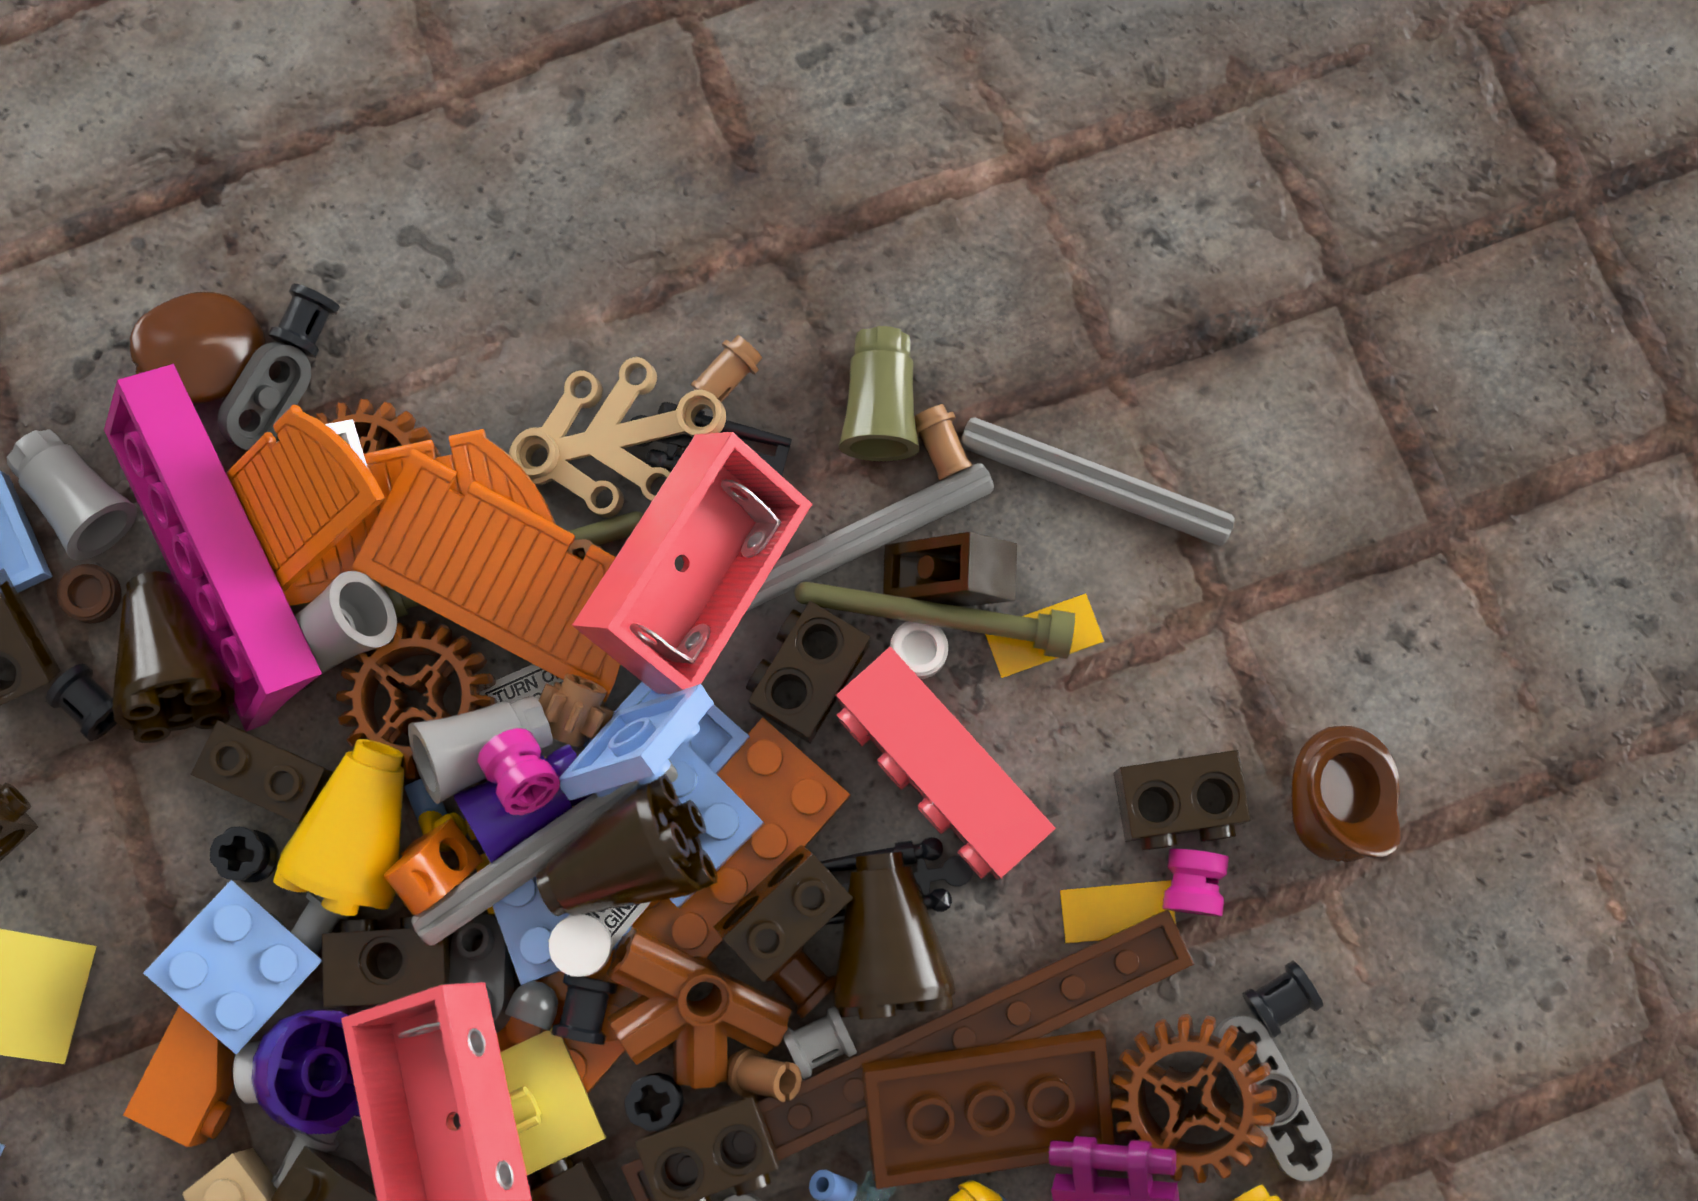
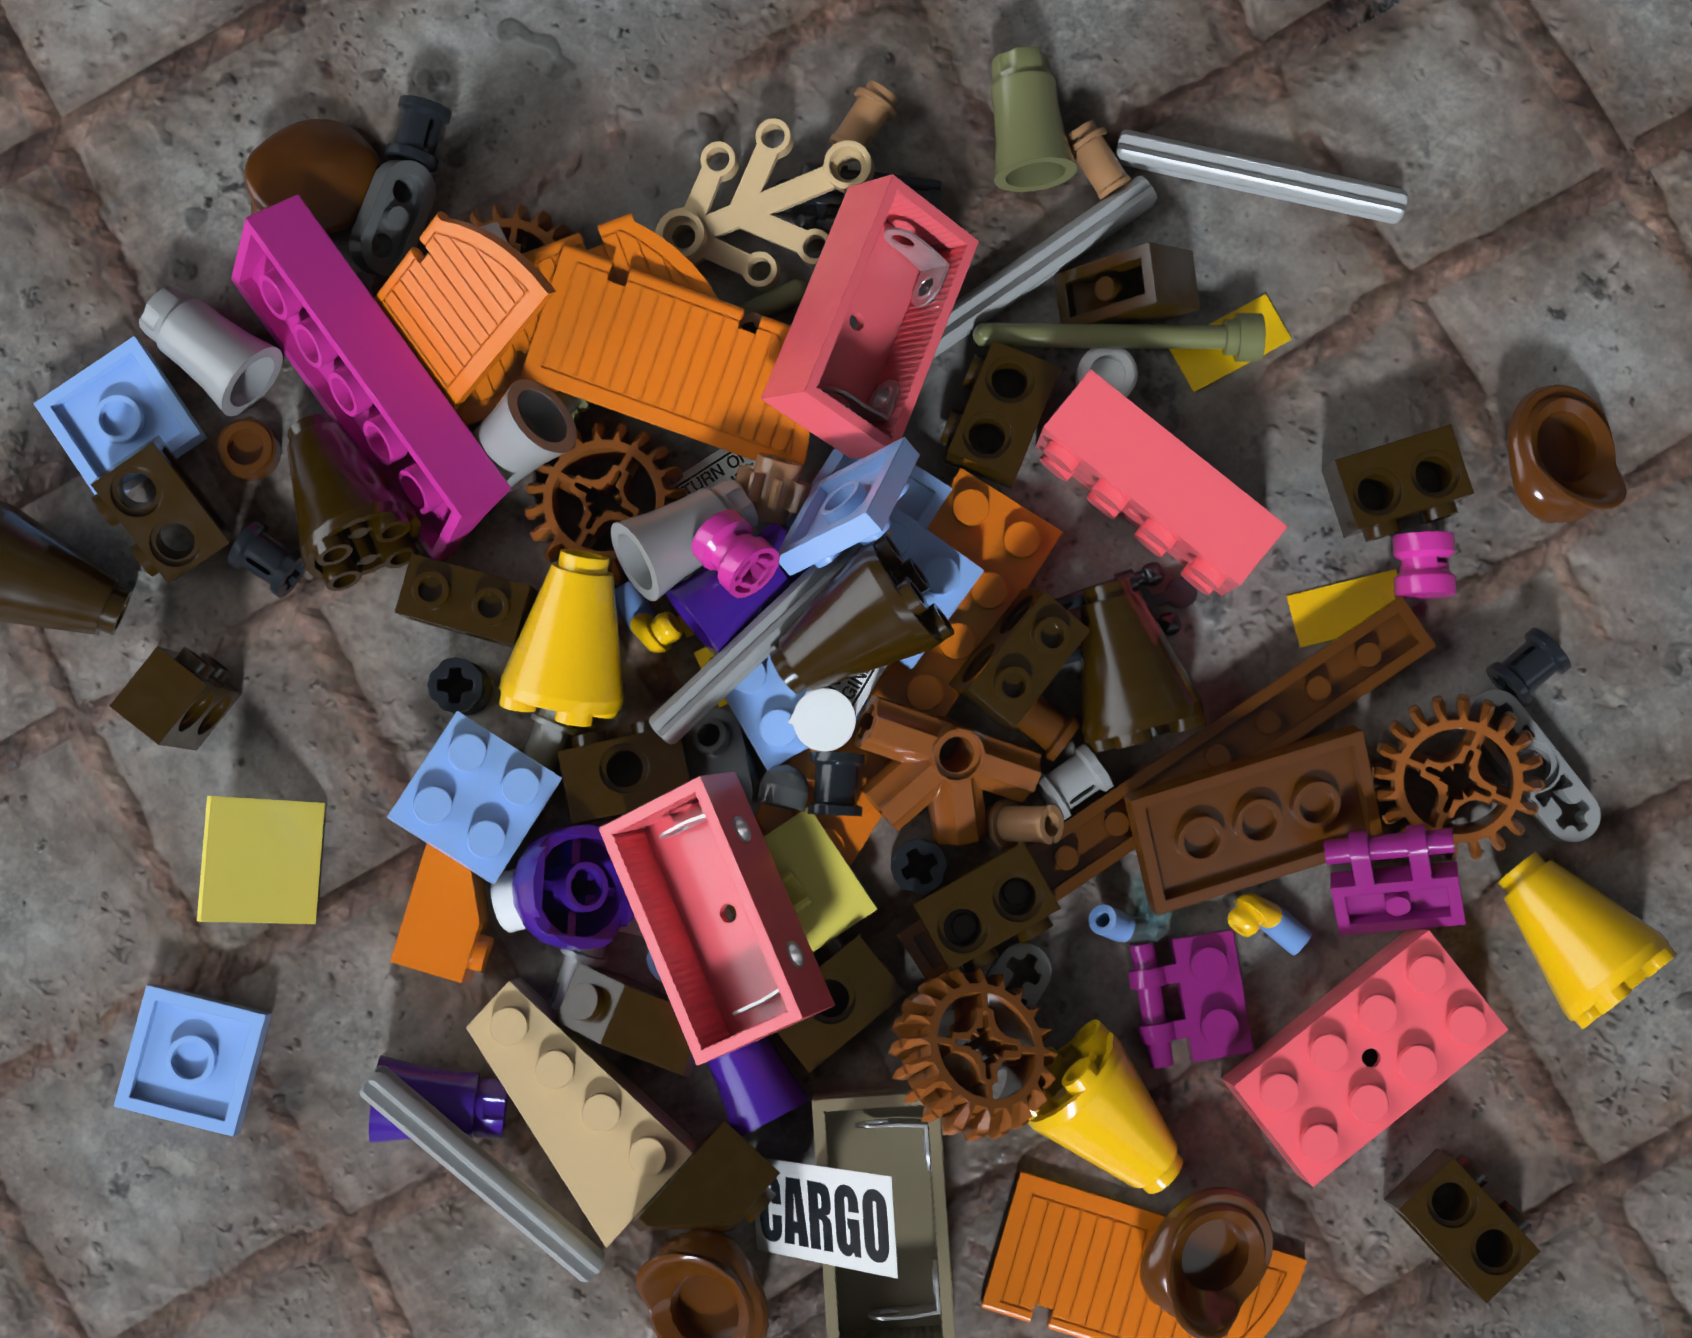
camera: 10 degrees left, 5 degrees up
orange leg [384,818,483,916] -> none

